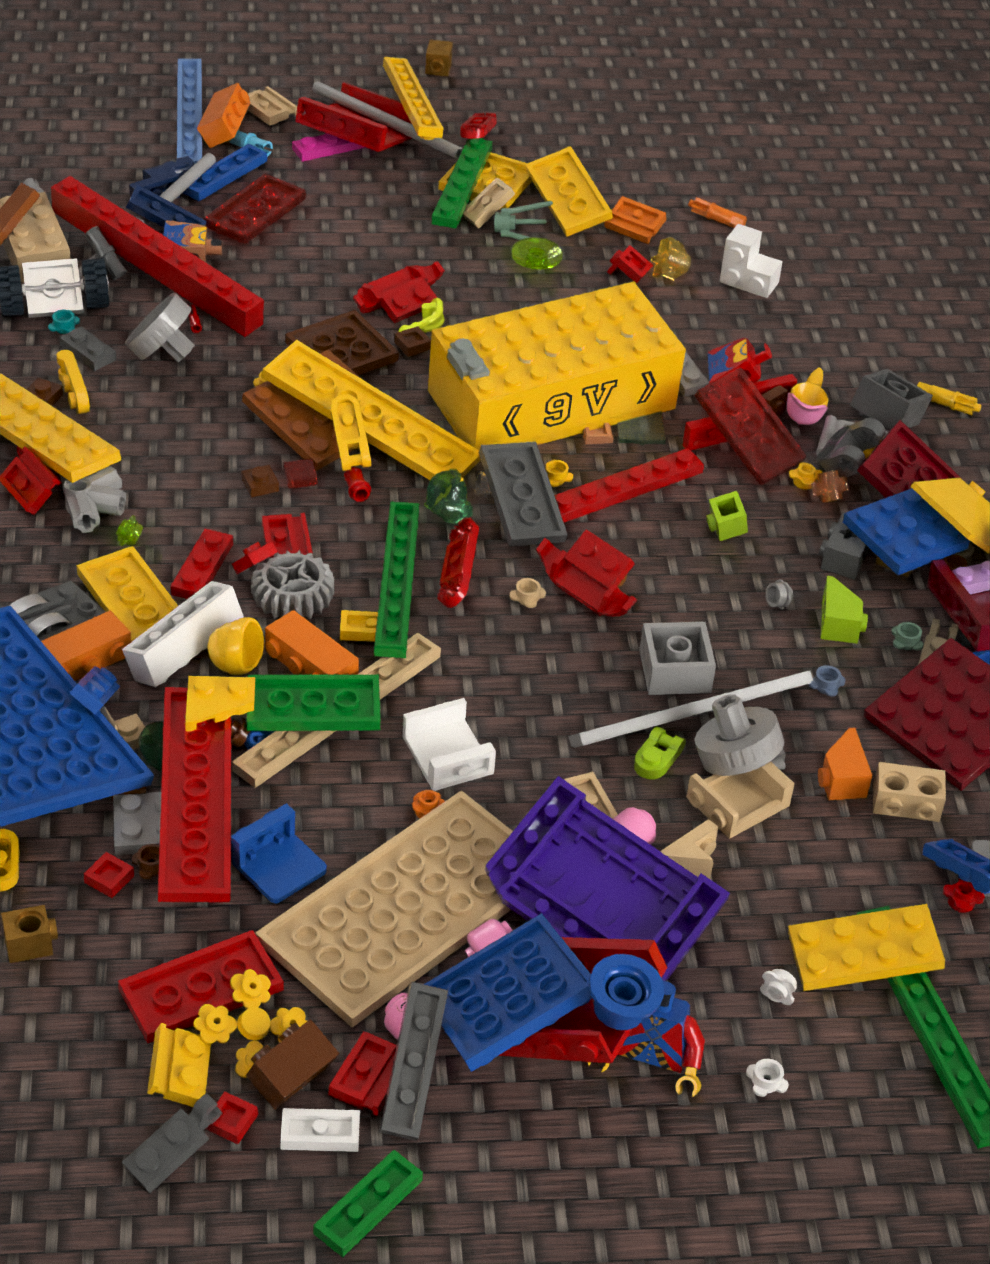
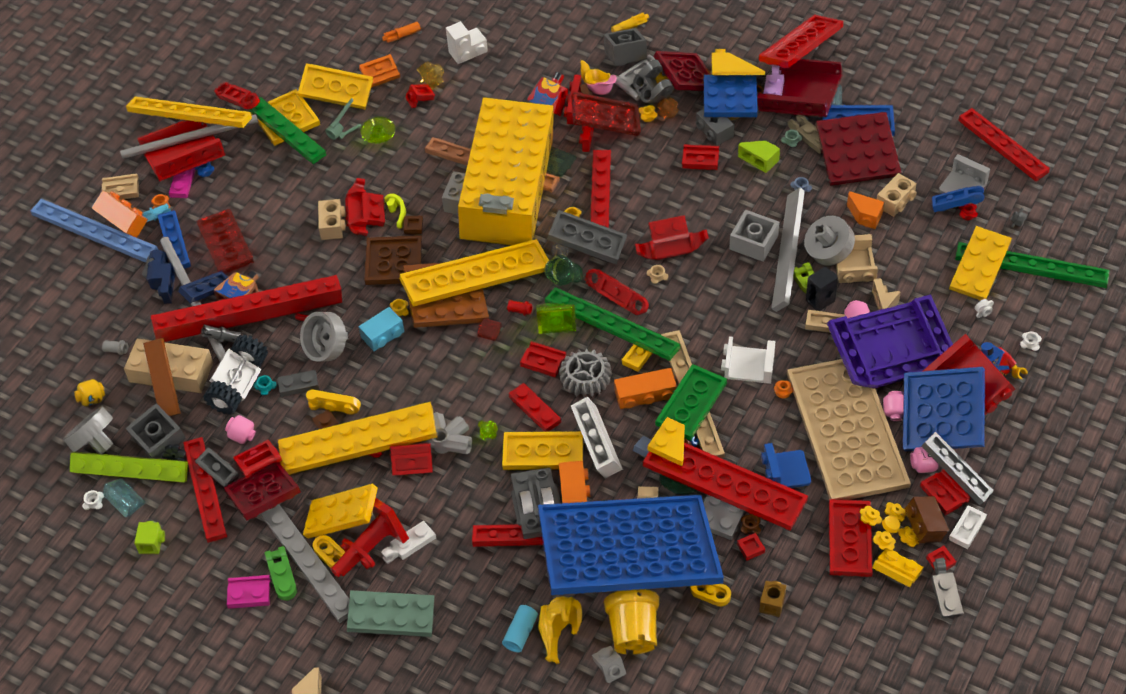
camera: 50 degrees left, 10 degrees up
blue plate [69,666,120,715] -> none
yellow piece [207,617,264,676] -> none
red plate [231,541,278,575] -> none
reddish brown plate [241,465,279,498] -> none
green plate [313,1150,423,1258] -> none
yellow plate [331,394,372,471] -> none
pearl gold brick [425,39,453,77] -> none
tan plate [463,178,515,229] -> none
blue piece [589,954,665,1030] -> none
lime brick [706,491,748,541] -> none
light grey plate [766,579,793,610] -> none
none -> orange plate [151,194,170,209]
none -> blue plate [194,162,214,177]
none -> tan brick [318,199,346,240]
none -> medium azure brick [358,307,405,351]
none -> clear neon green slope [536,303,576,334]
none -> red plate [682,144,719,170]
none -> black brick [806,266,838,311]

